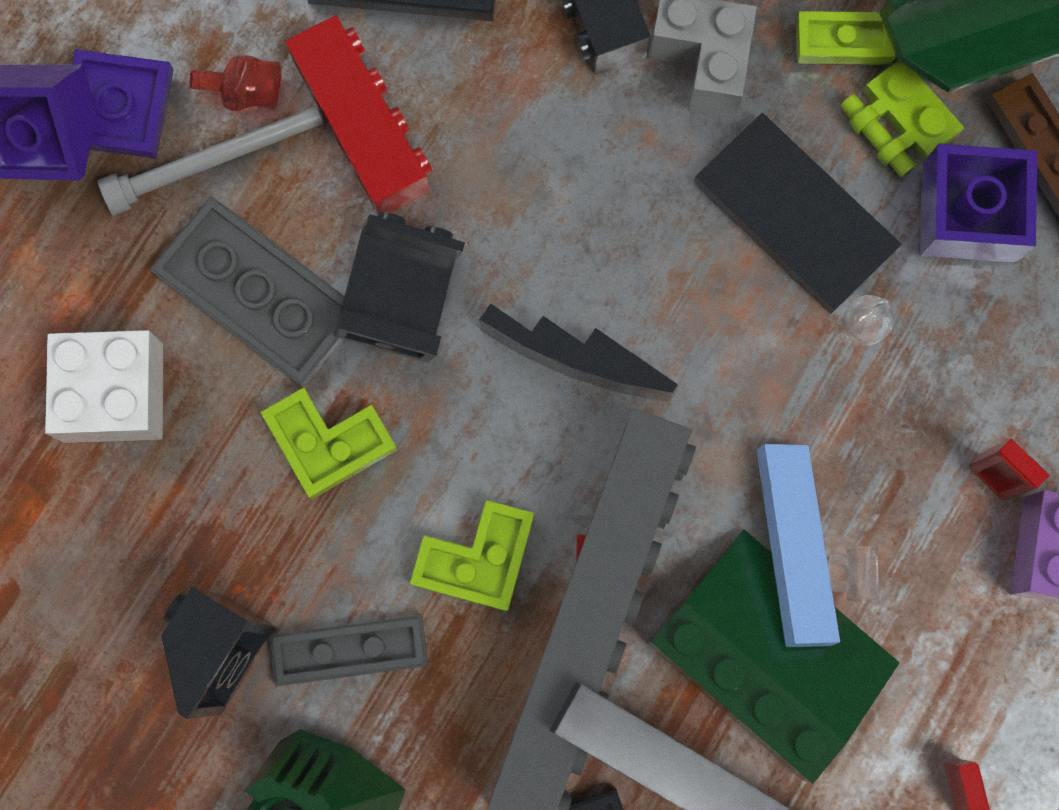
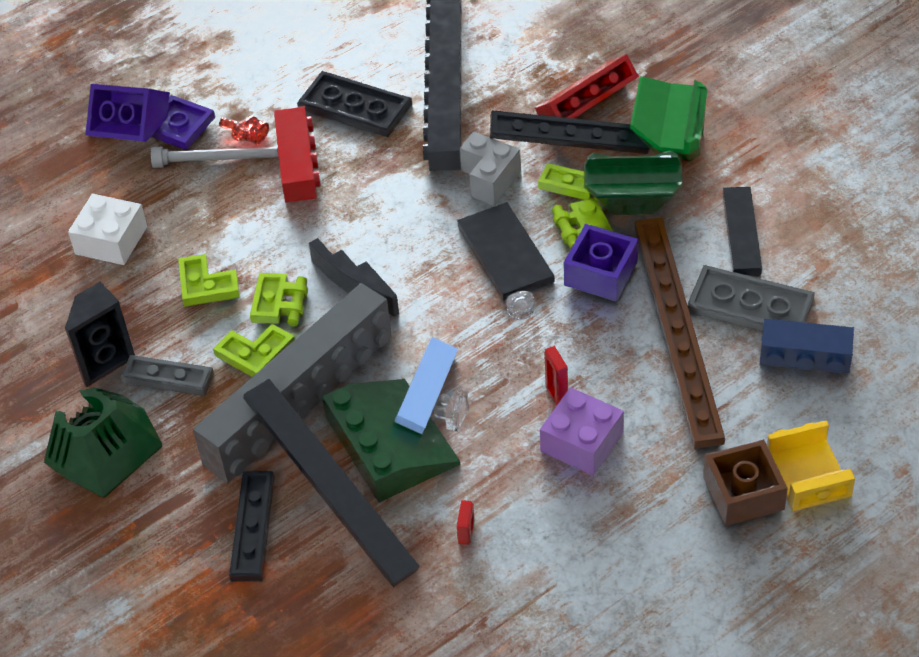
camera: 25 degrees right, 30 degrees down
dark grey tile [149,196,344,388] -> none
black panel [334,212,465,363] -> none
none -> lime plate [250,273,308,326]

